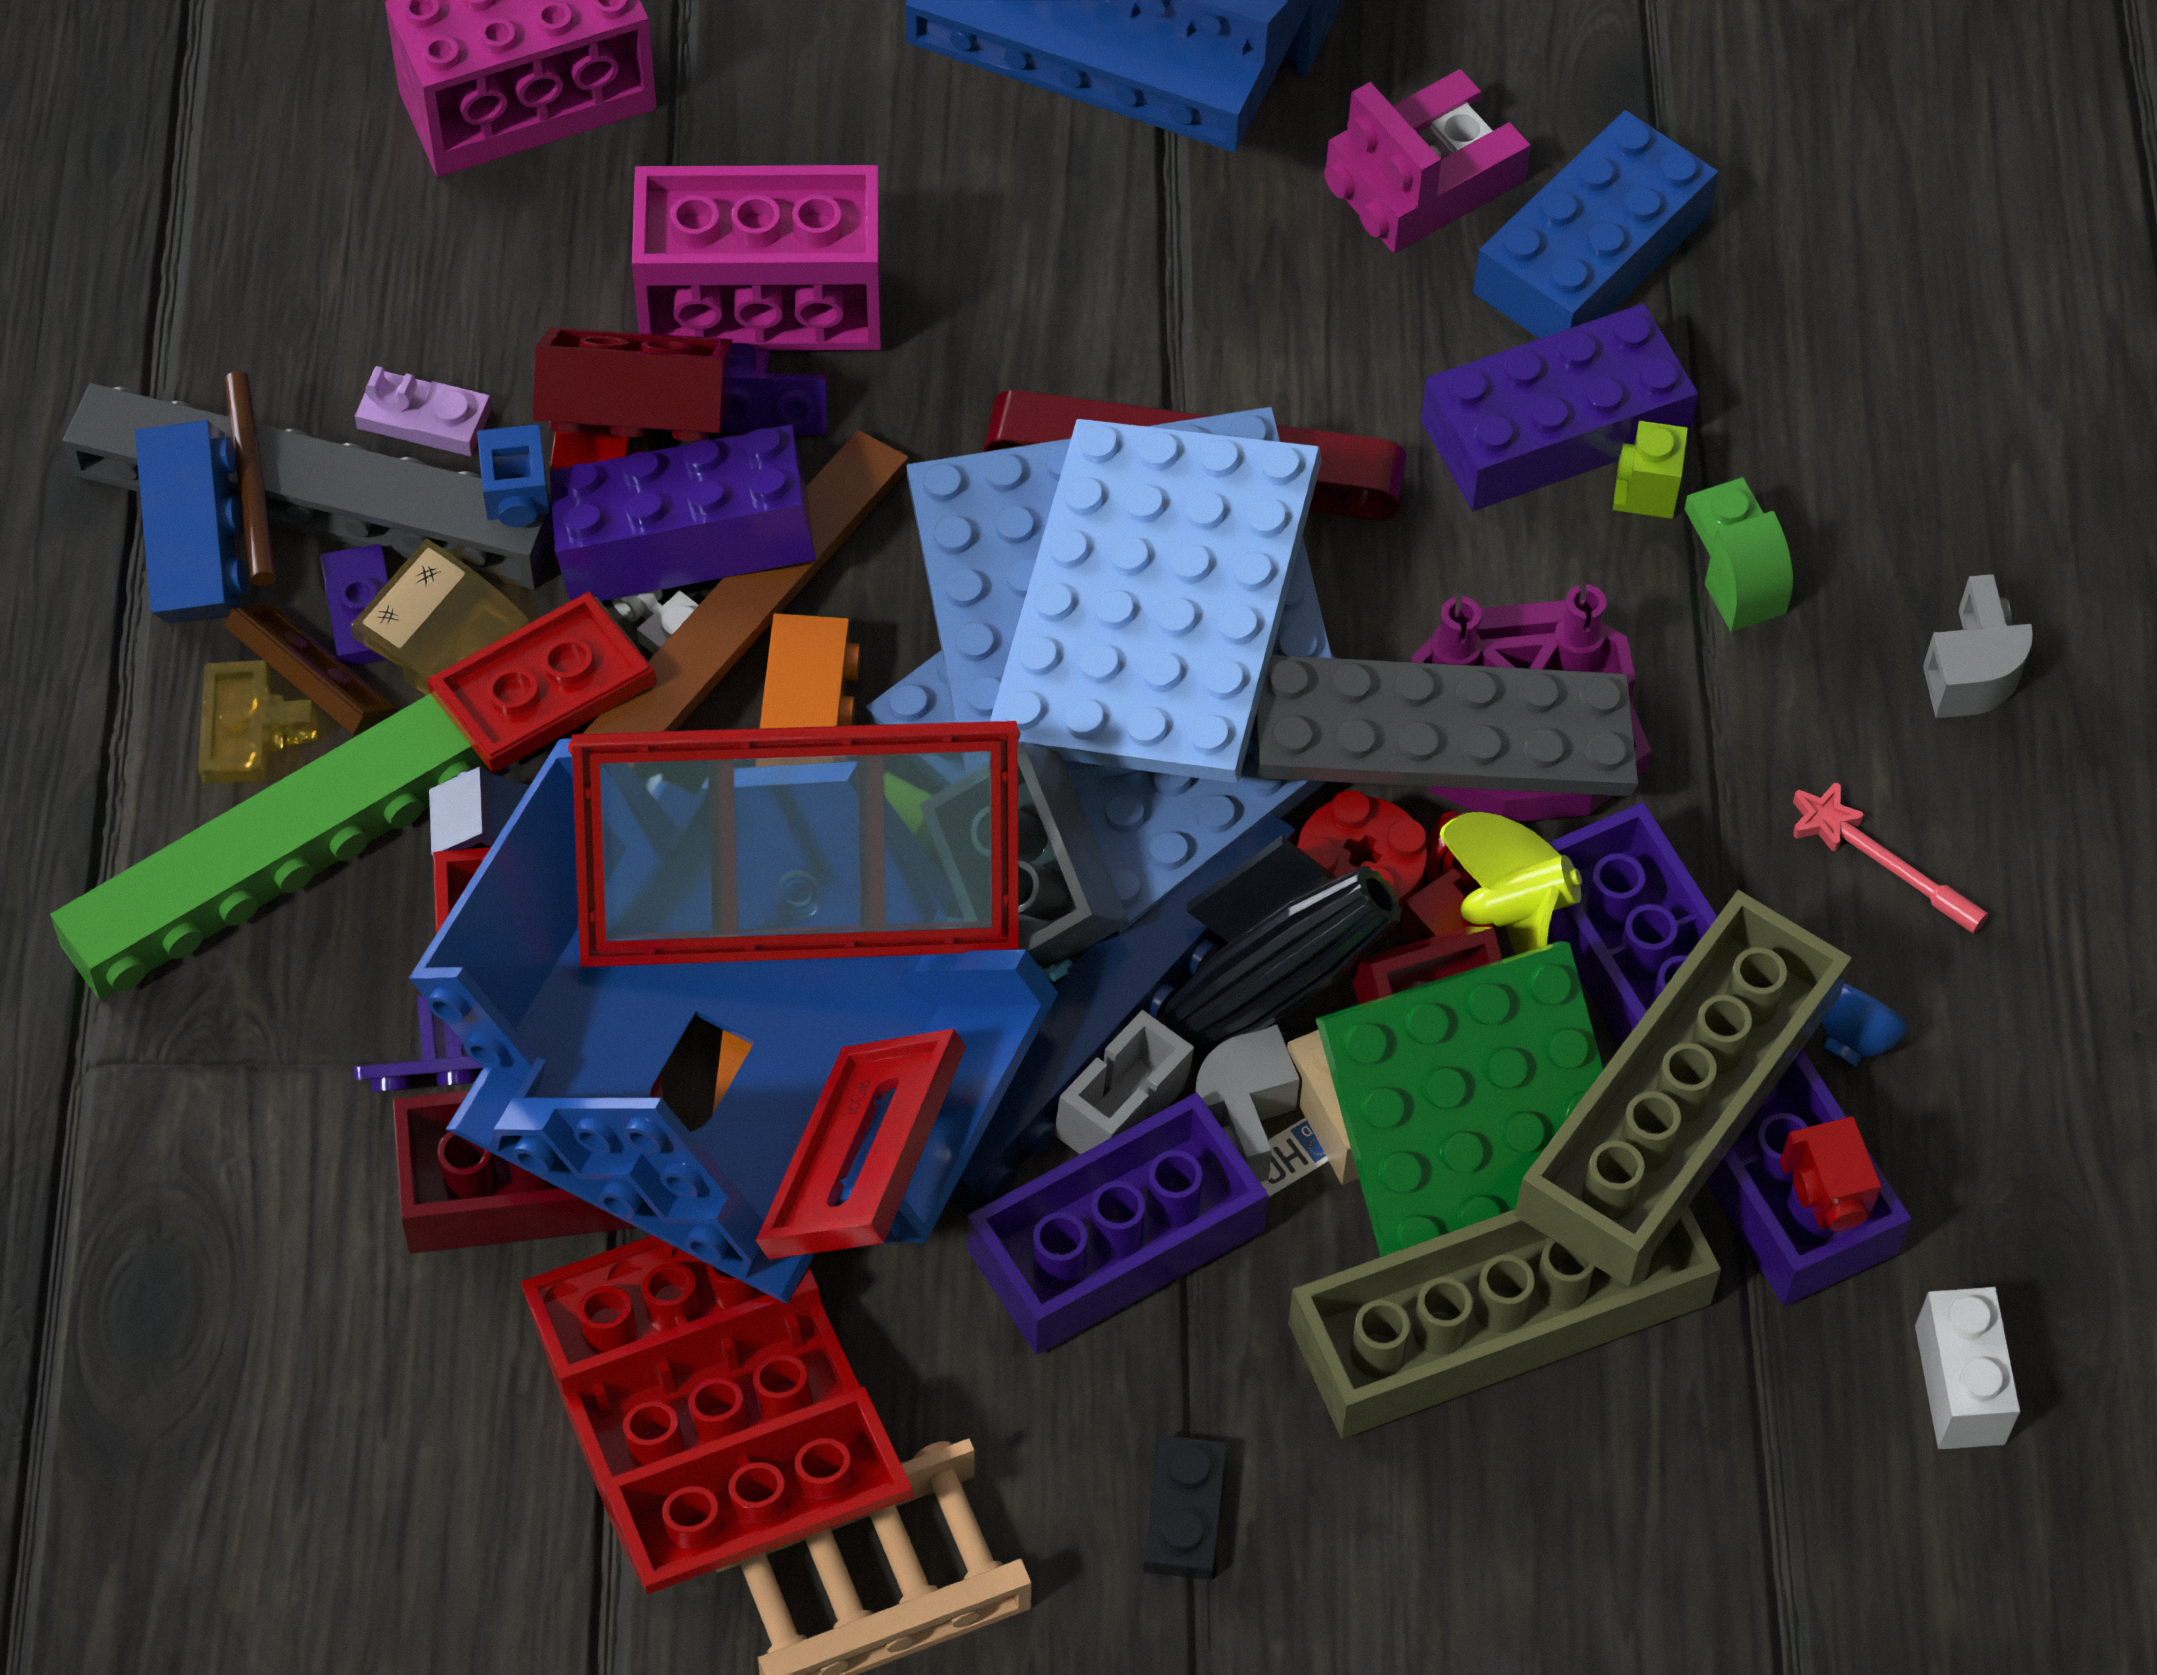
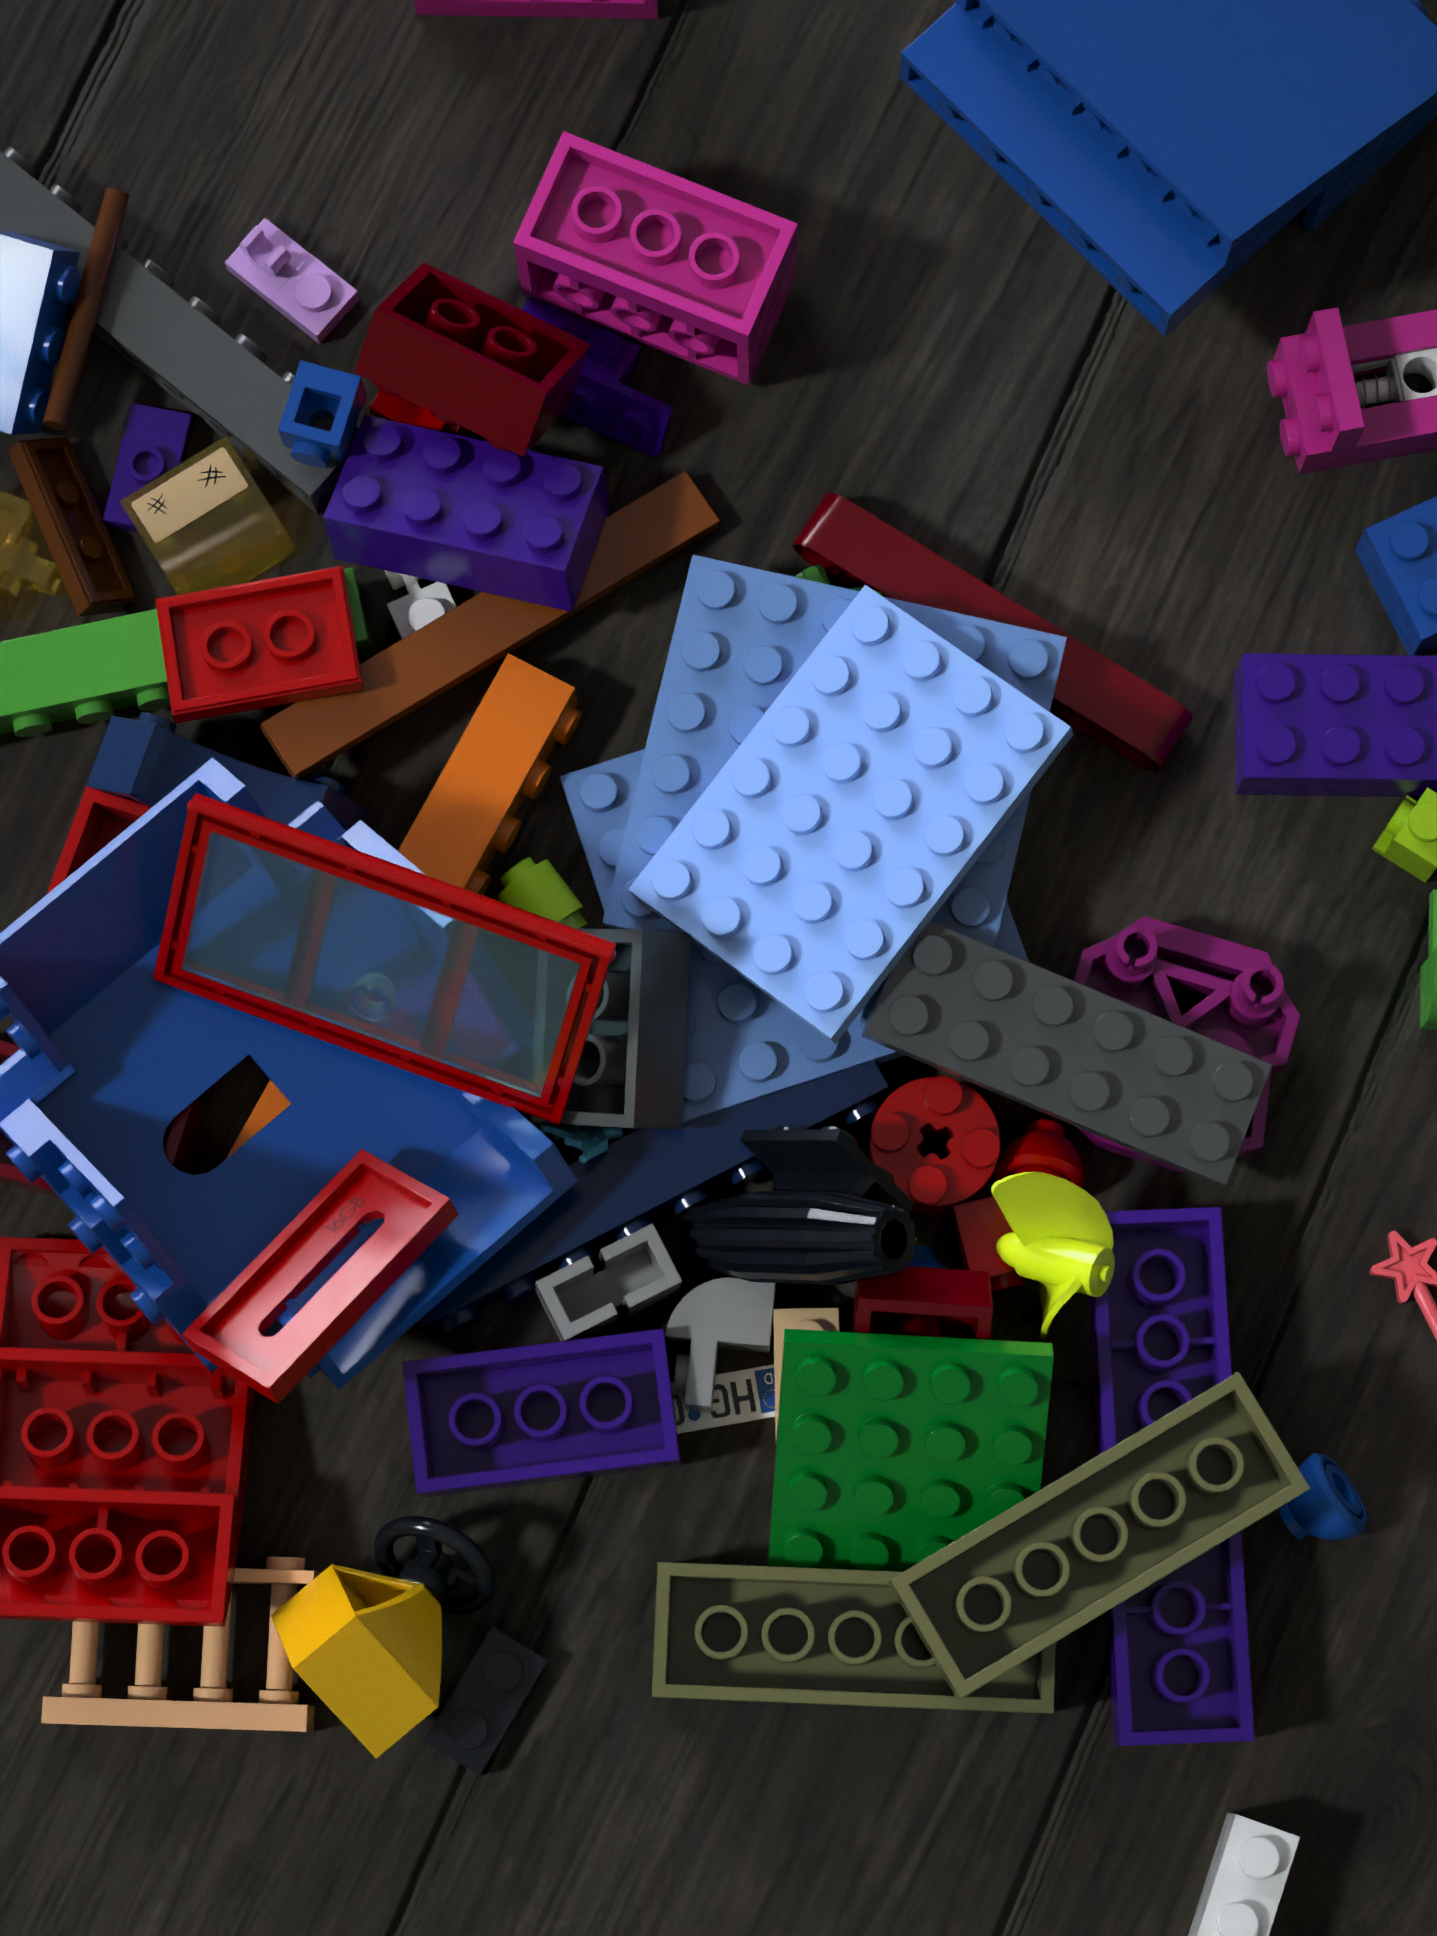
camera: 30 degrees right, 20 degrees up
red brick [1780,1116,1881,1232] -> none
none -> yellow piece [270,1516,496,1759]

